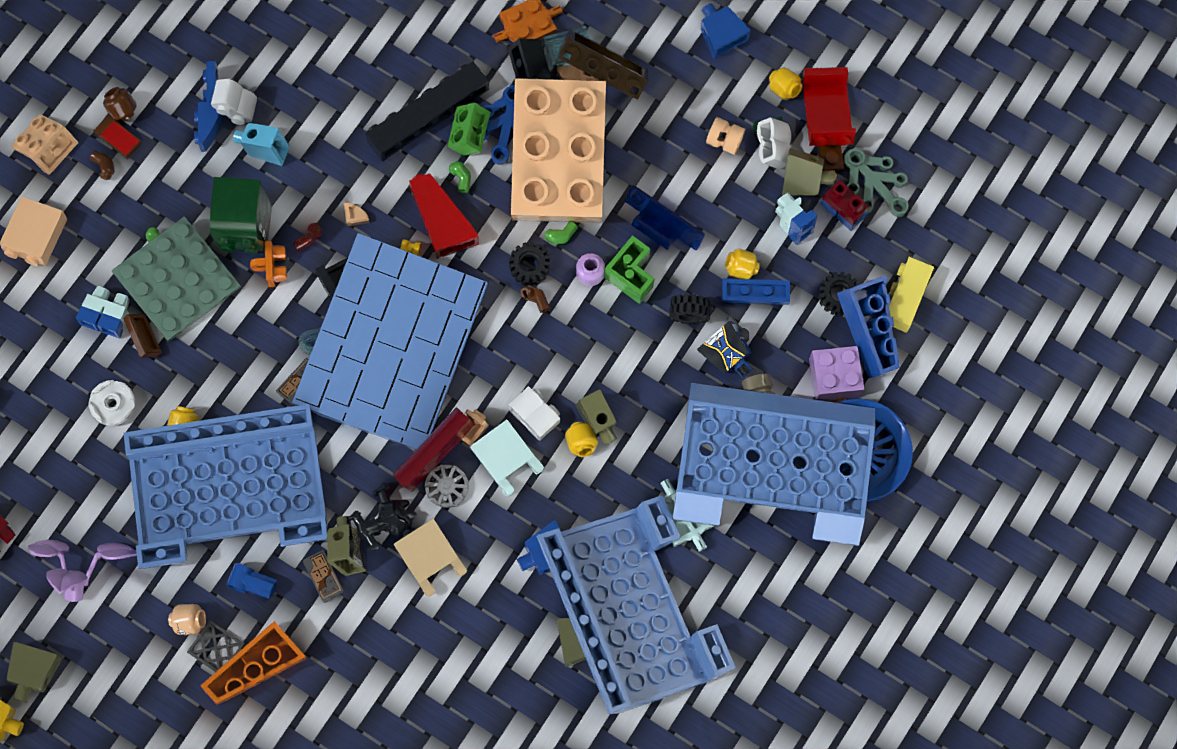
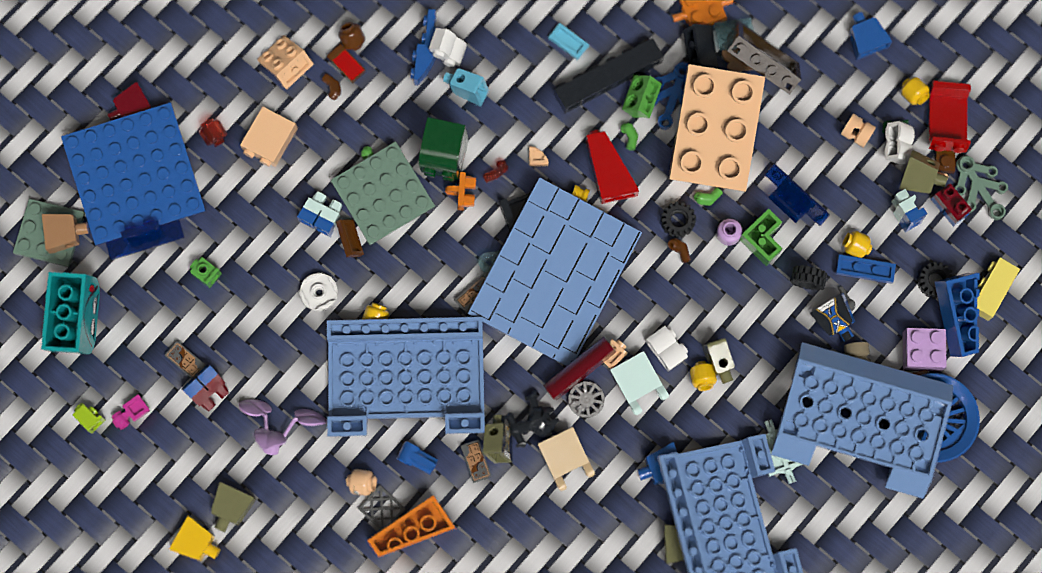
camera: 10 degrees right, 5 degrees up
none -> medium azure tile [548,23,589,61]

